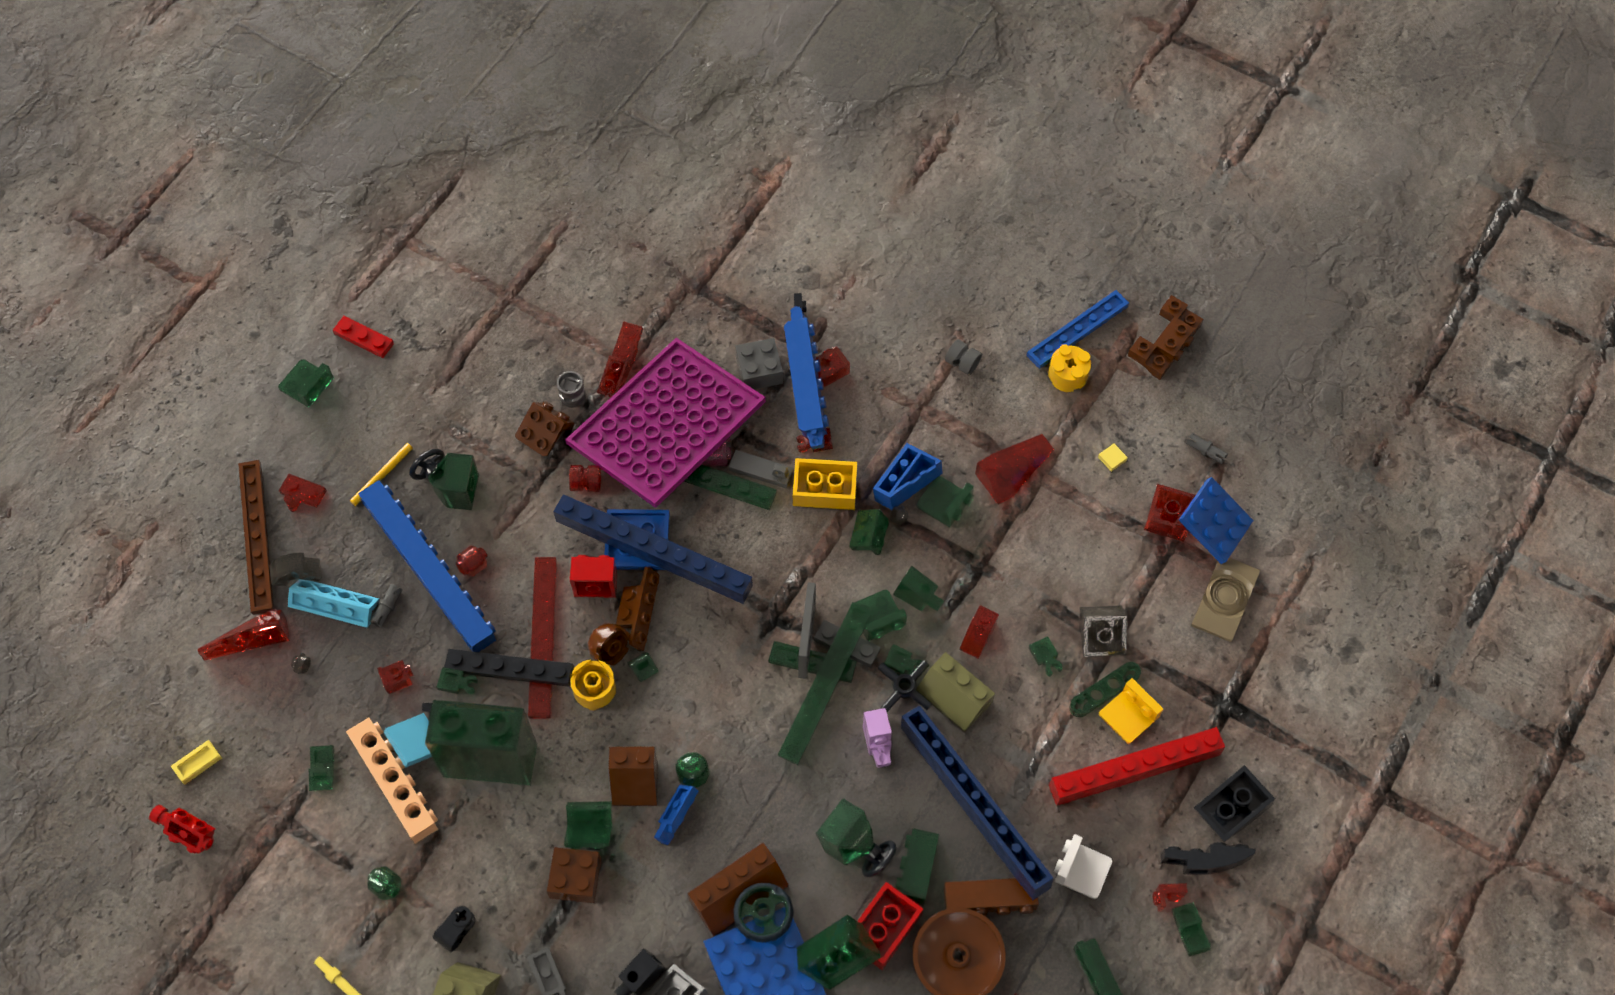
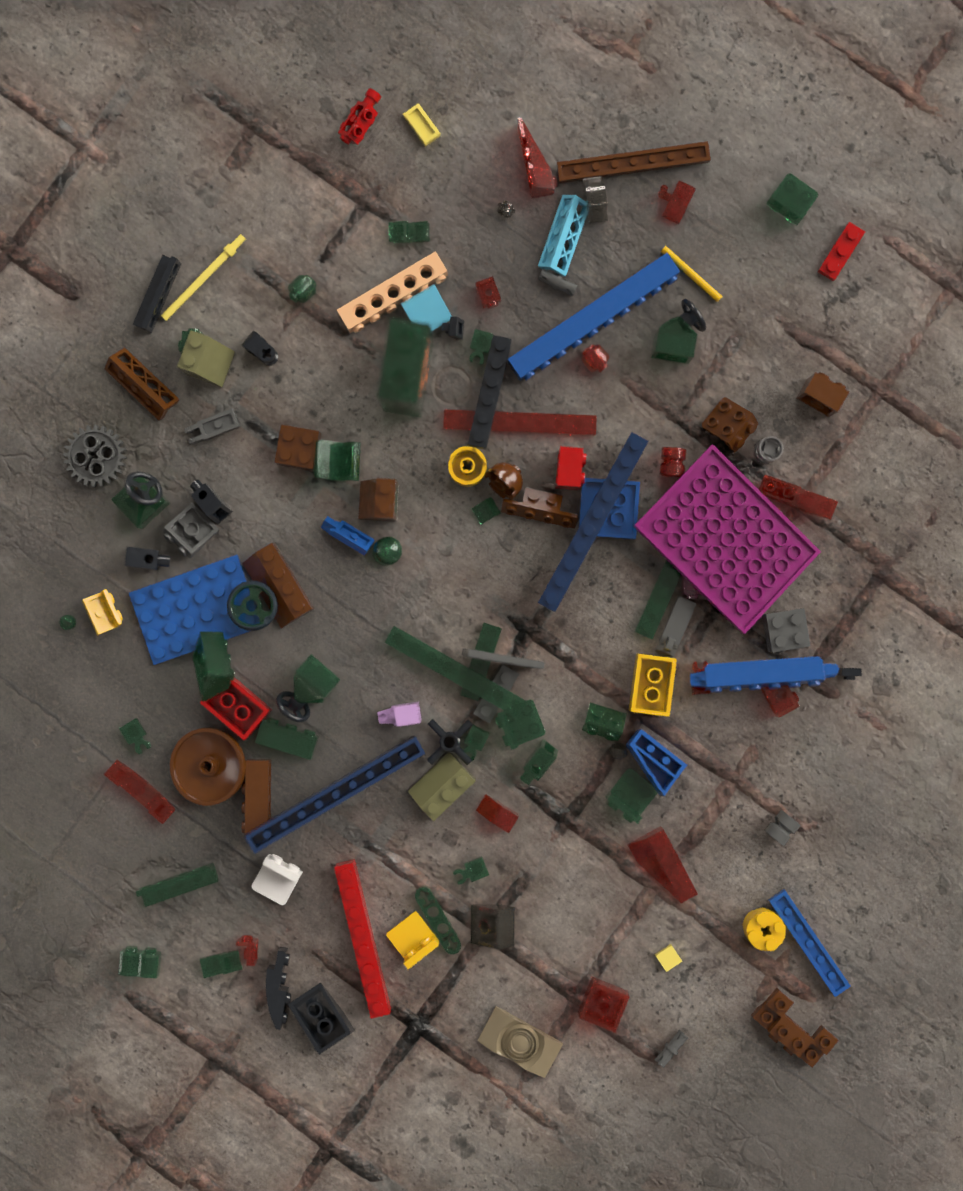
camera: 95 degrees right, 25 degrees up
blue plate [1179,477,1254,564] -> none
none -> reddish brown brick [796,372,849,417]

